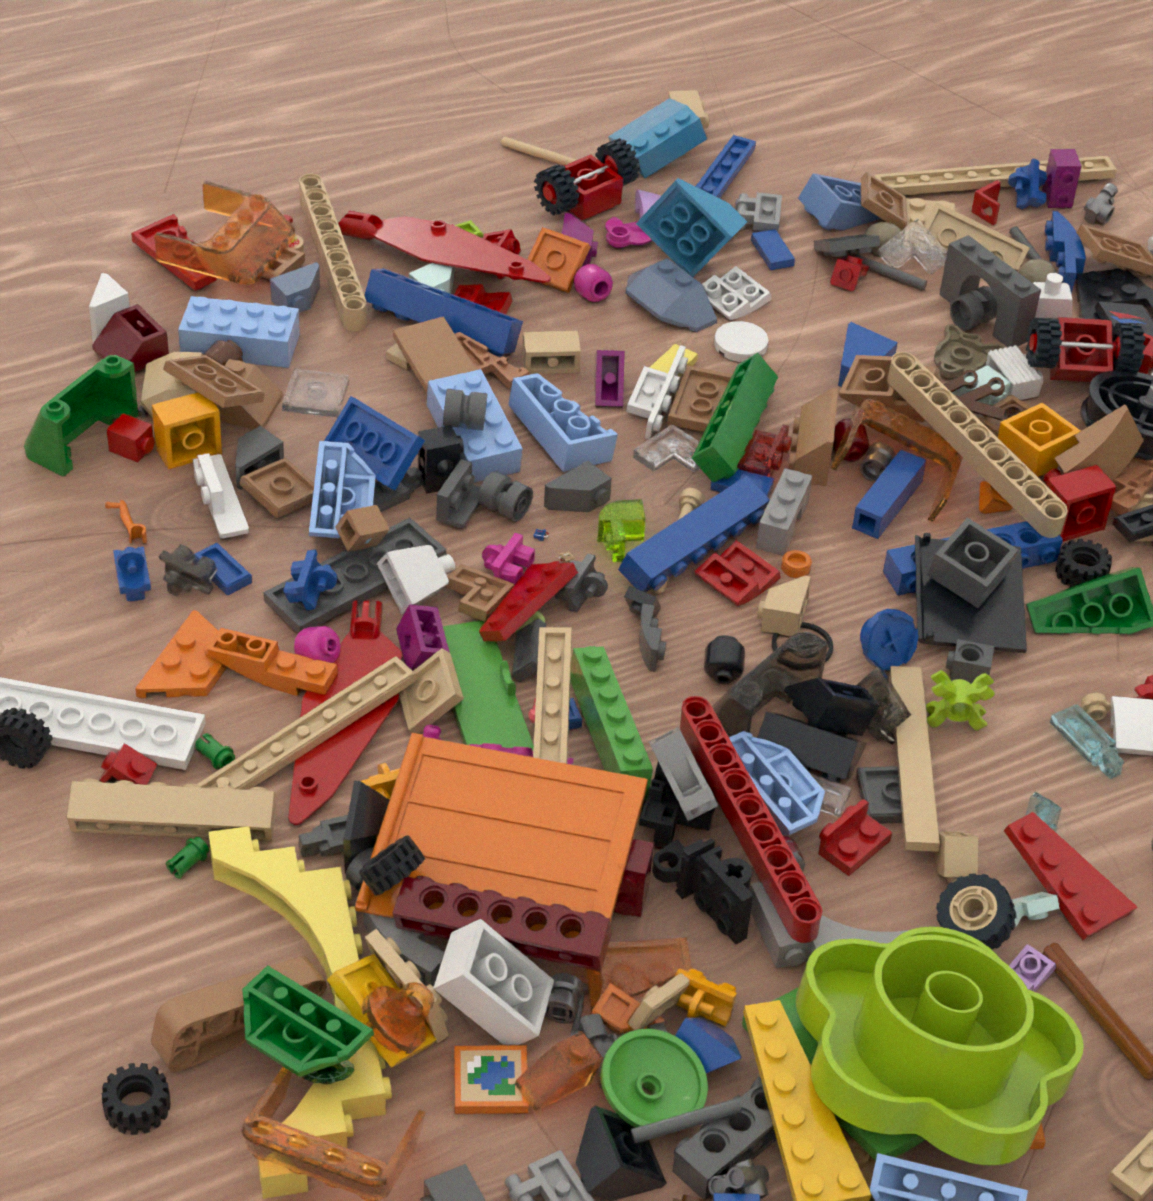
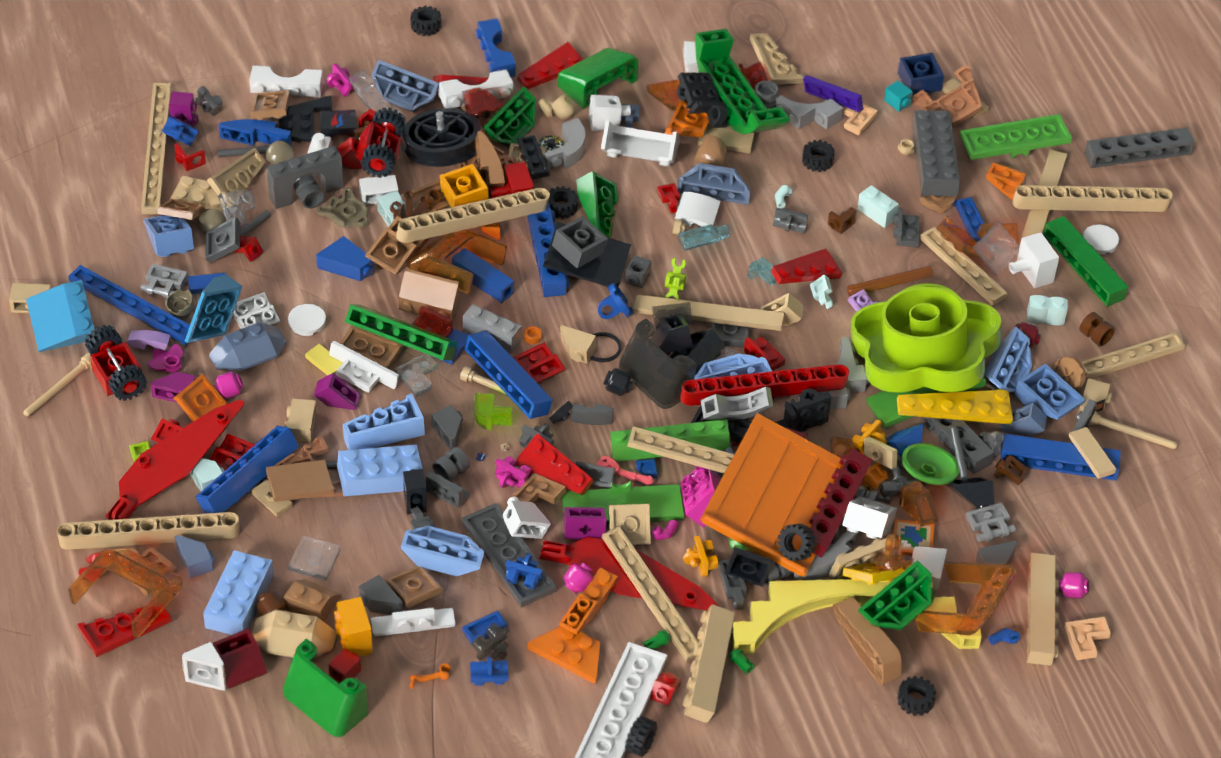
camera: 80 degrees left, 5 degrees up
medium nougat tile [163,355,265,408] -> none
blue plate [324,396,425,491] -> none
medium nougat brick [335,505,390,552] -> none
dark grey wheel [443,389,488,431] -> none
black wheel [936,873,1017,949] -> none
none -> white torso [899,546,947,591]

